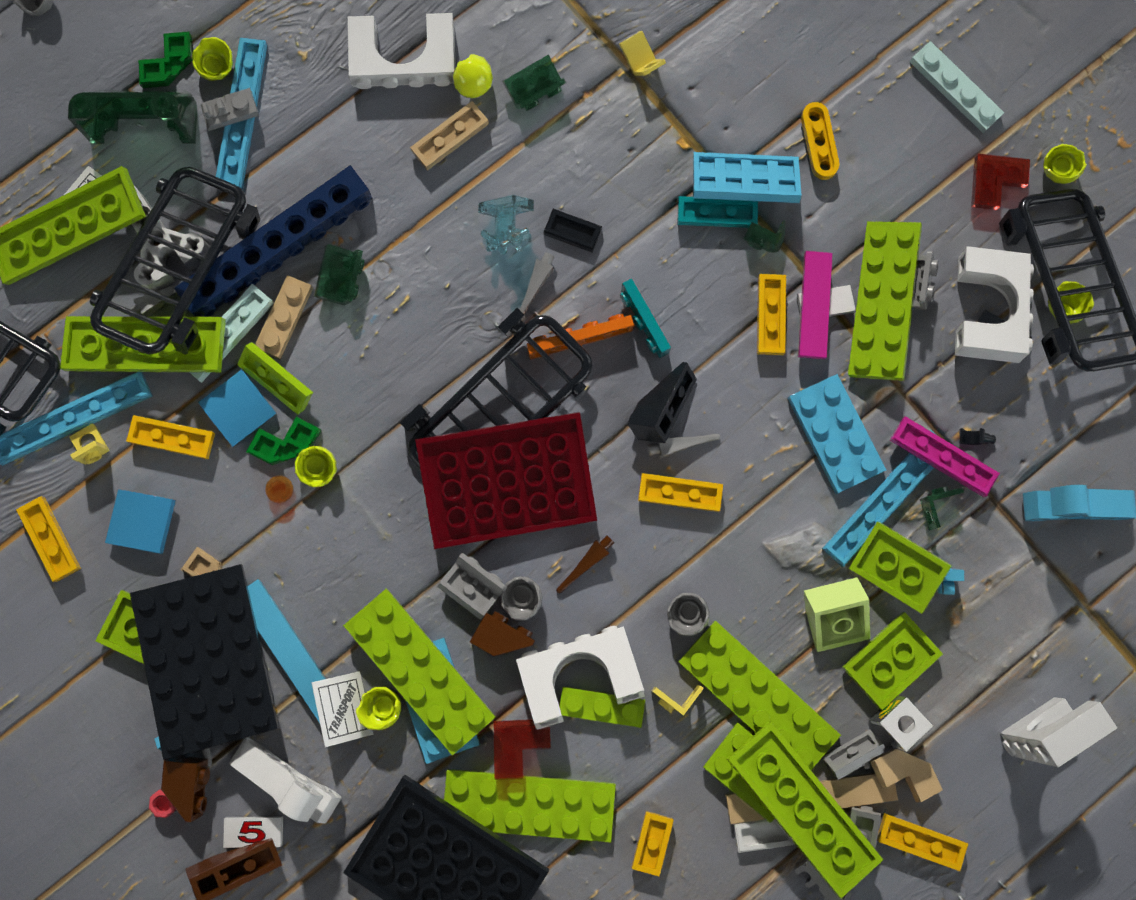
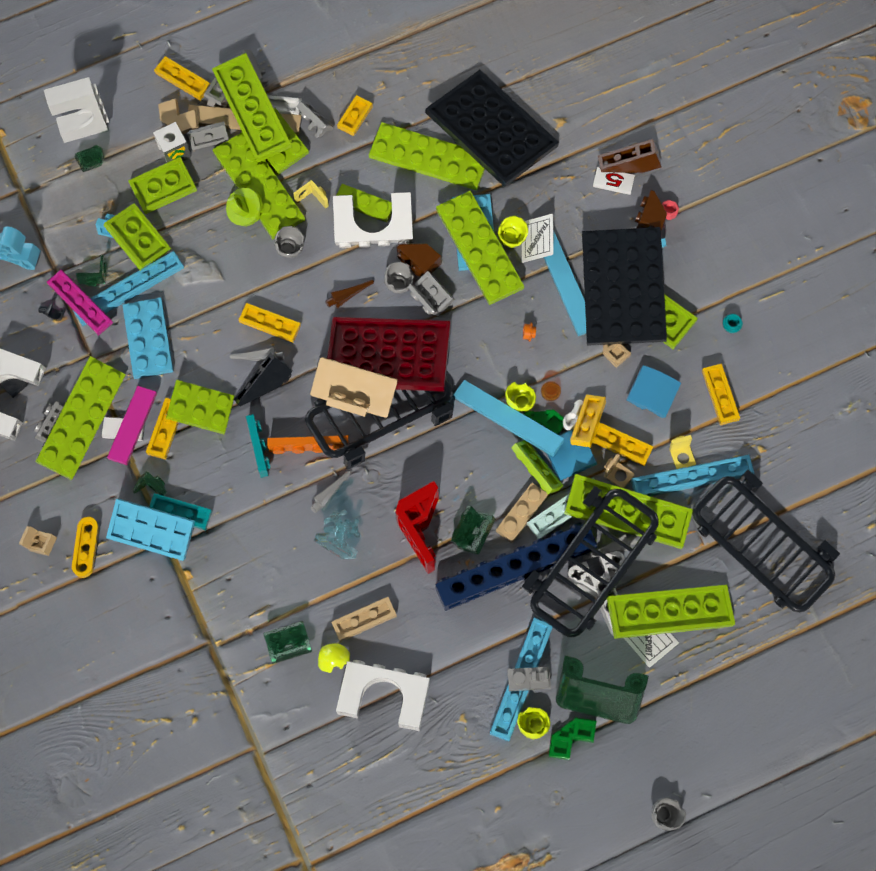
camera: 160 degrees left, 10 degrees down
white beam [229,738,342,824] -> none
clear red plate [494,720,551,780] -> none
black tile [543,208,602,253] -> none
light yellow bracket [619,31,666,76] -> none
yellowish green slope [804,578,870,652] -> none
none -> tan bracket [19,526,57,556]
none -> clear green plate [74,145,104,172]
none -> lime plate [166,380,234,434]
none -> lime tile [226,187,263,227]
none -> light grey plate [296,101,334,138]
none -> tan bracket [310,357,398,418]
none -> red bracket [395,481,439,574]
none -> medium azure tile [453,380,564,457]
none -> orange plate [523,322,536,342]
none -> white piece [563,400,583,430]
none -> yellow plate [570,394,606,448]
none -> tan bracket [604,454,634,488]
none -> teal plate [723,314,743,333]

